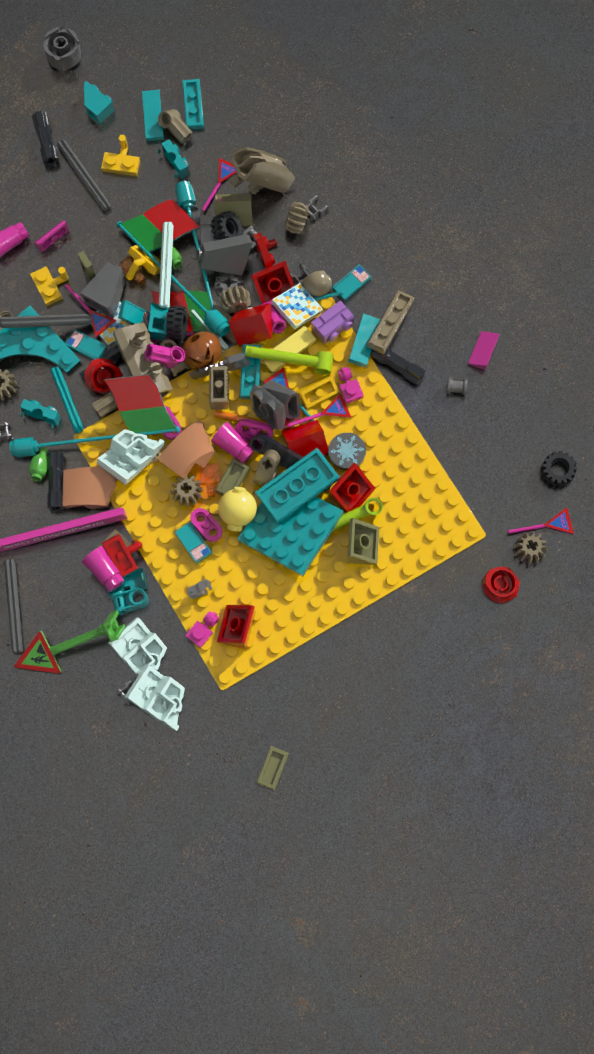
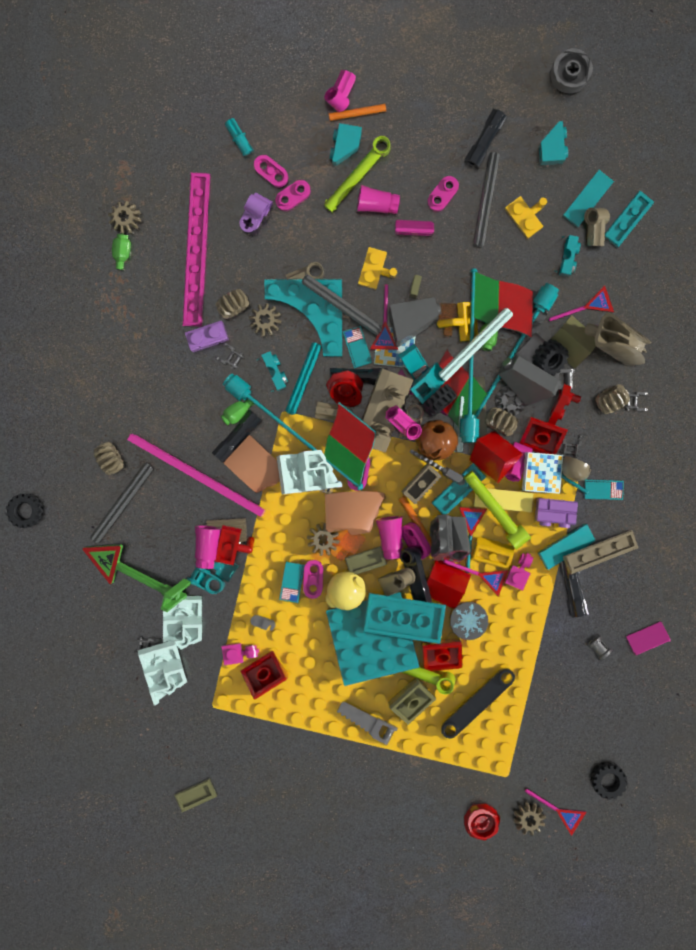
camera: 45 degrees right, 15 degrees up
none -> flat silver piece [337,701,398,745]
none -> dark pink plate [428,176,459,212]
none -> black piece [441,668,515,739]

